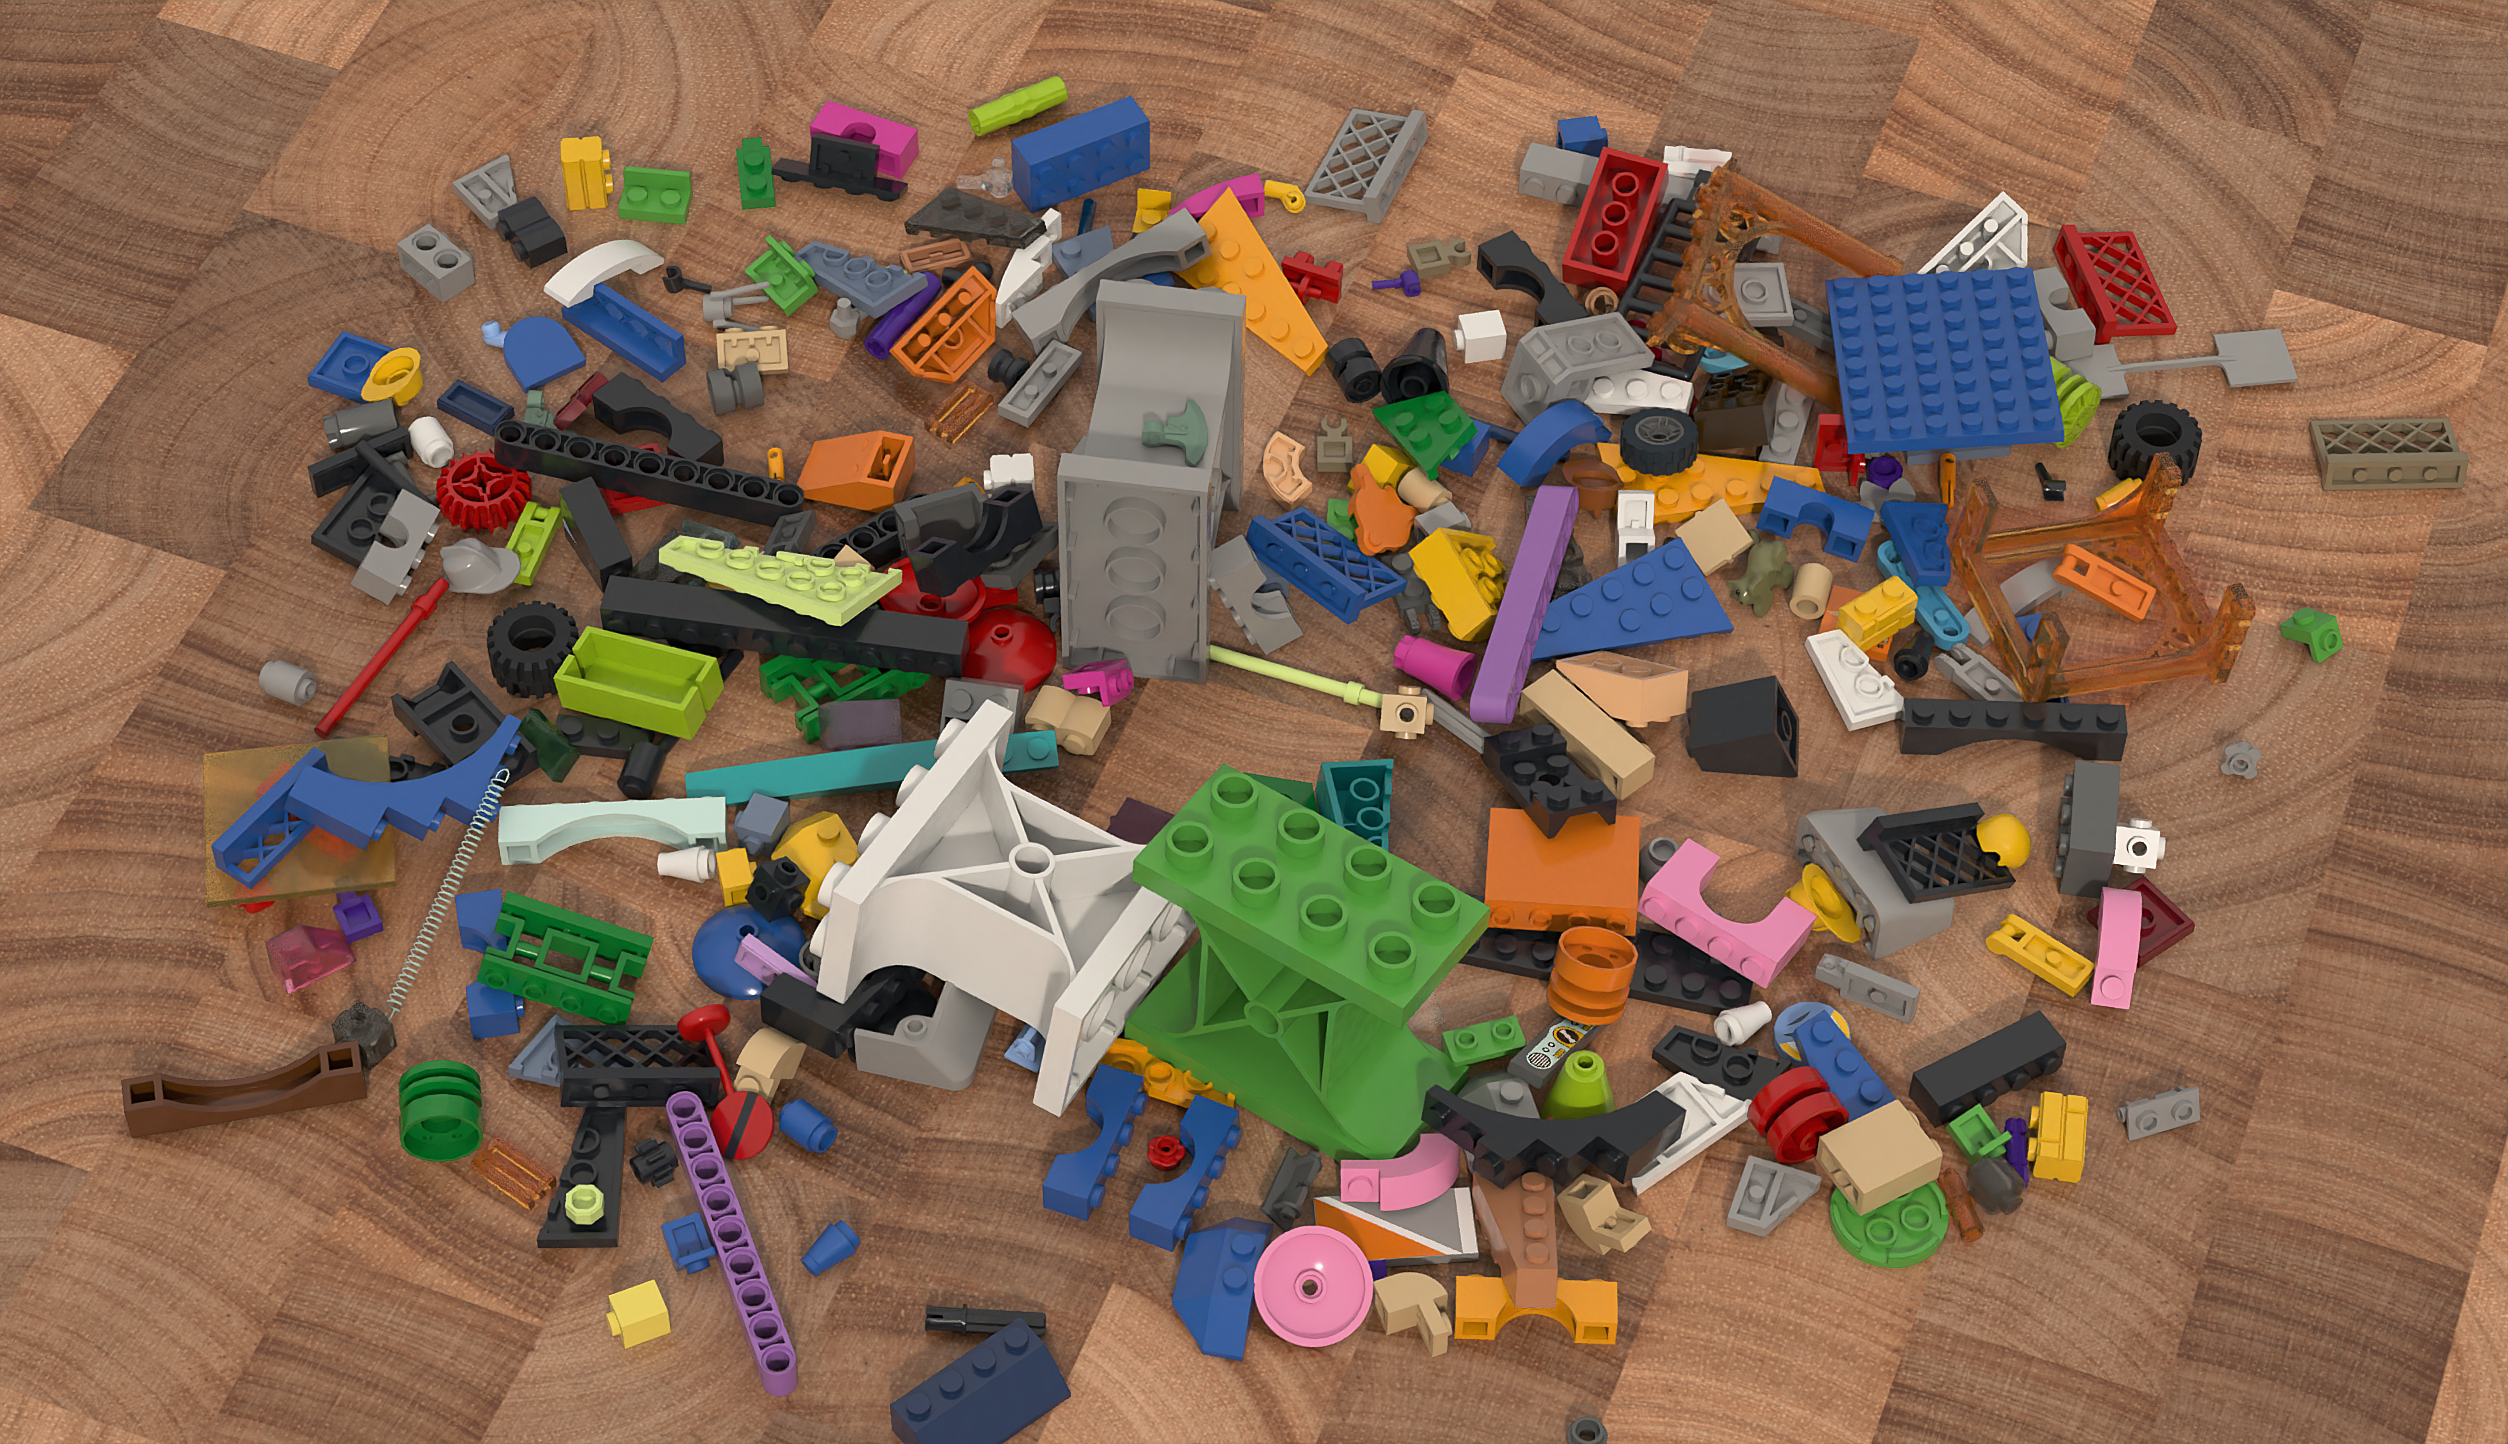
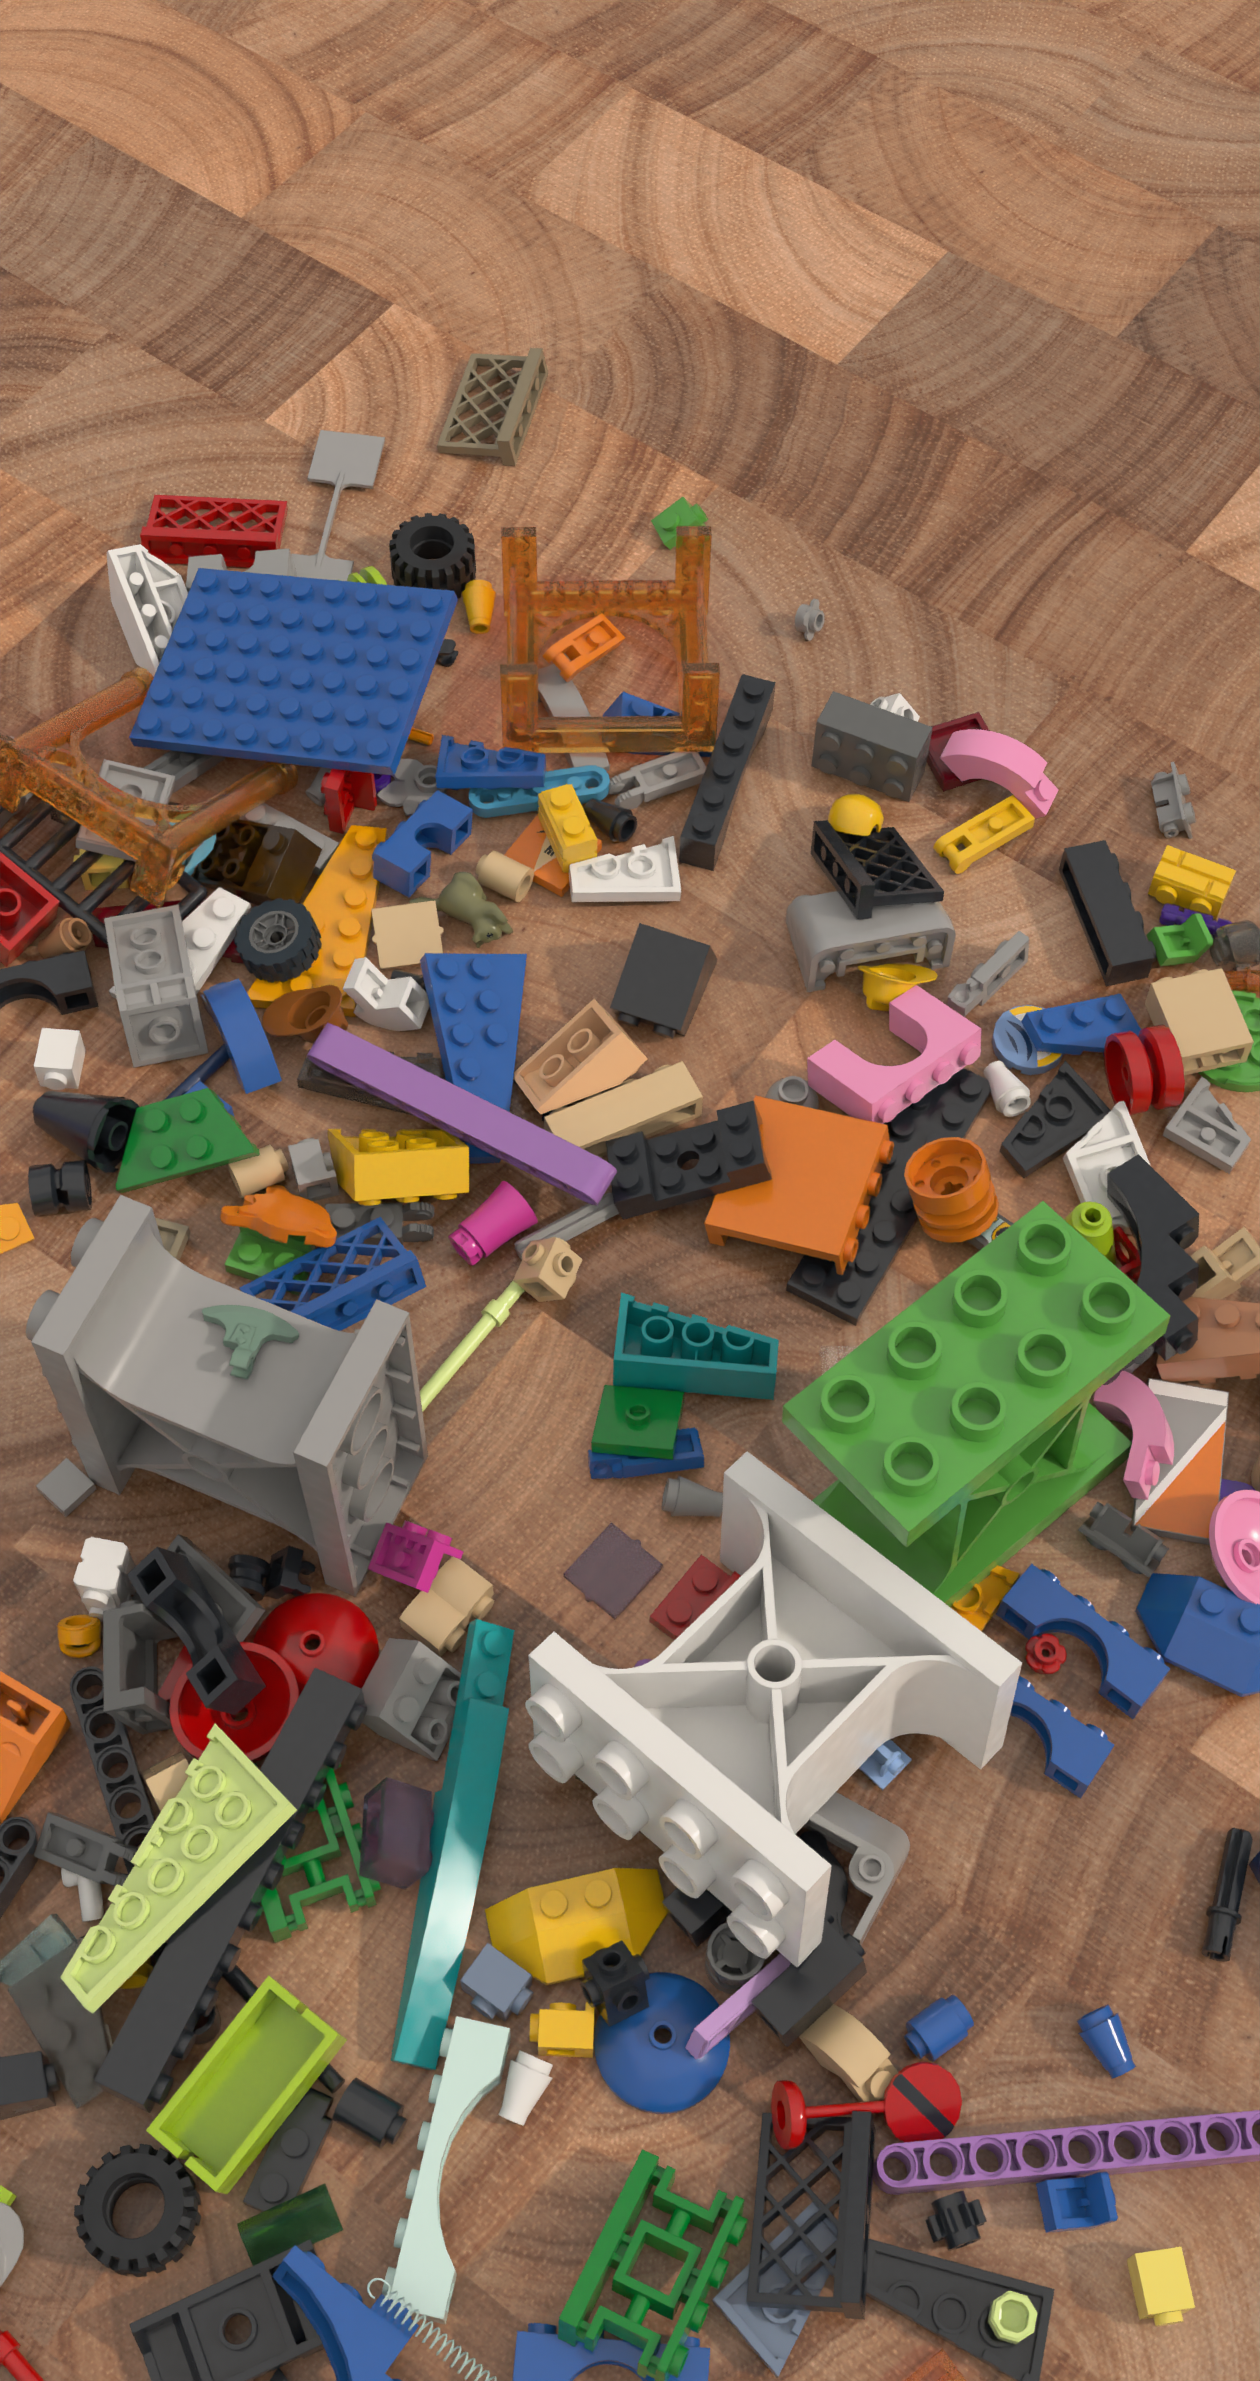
camera: 75 degrees left, 10 degrees up
yellow slope [1347,444,1418,494] -> none

